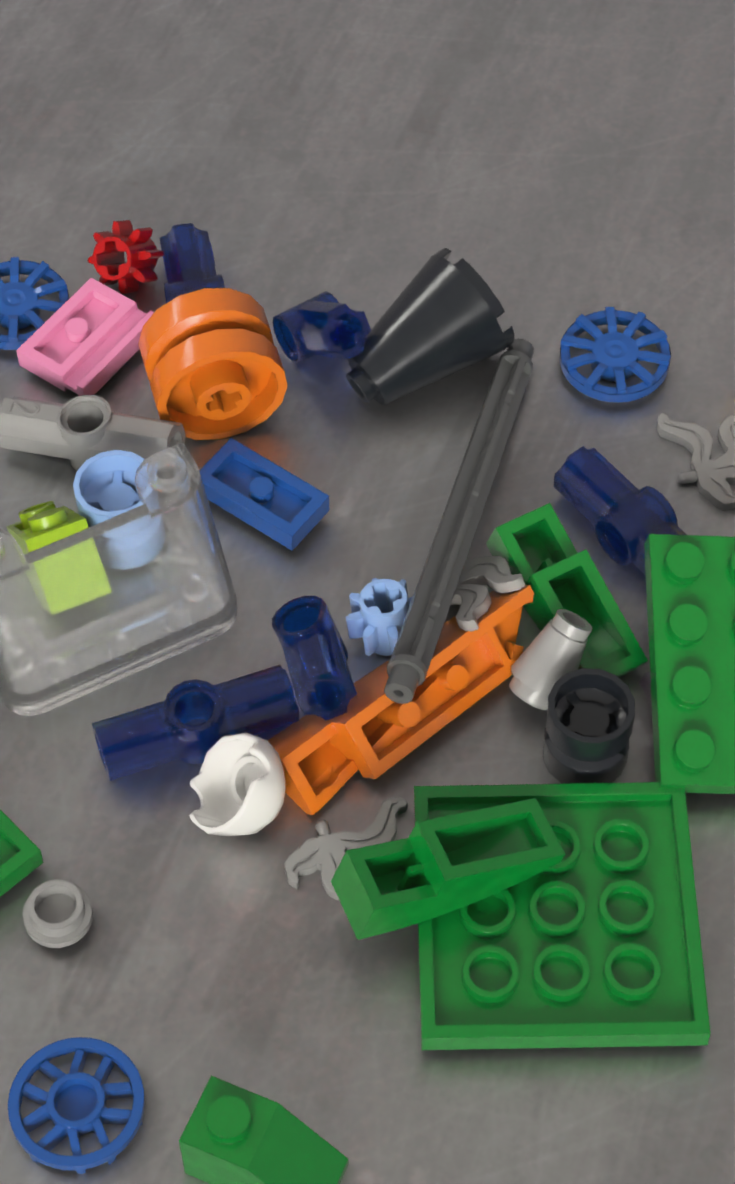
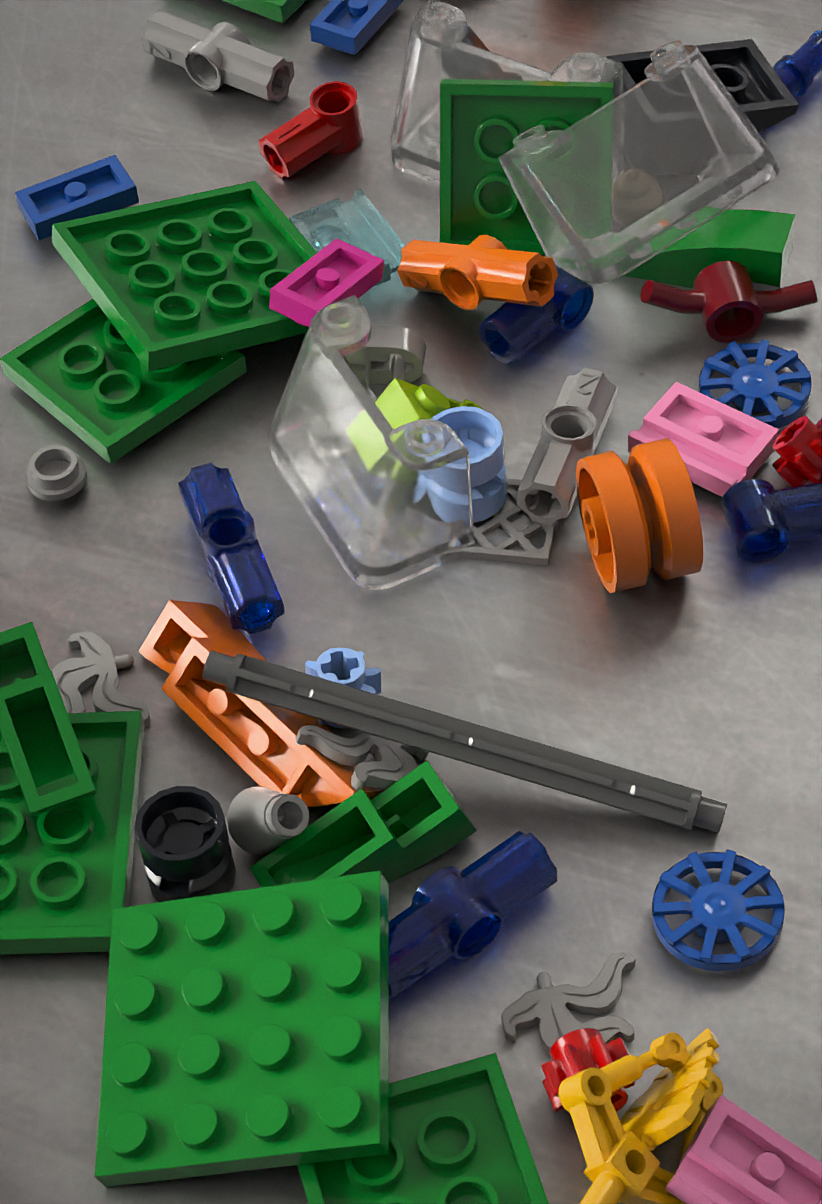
camera: 95 degrees right, 5 degrees down
white hair [189,733,286,836] -> none
blue plate [193,438,329,551] -> none
clear blue piece [272,291,371,364] -> none
clear blue piece [272,596,357,721] -> none
black cone [346,248,515,405] -> none

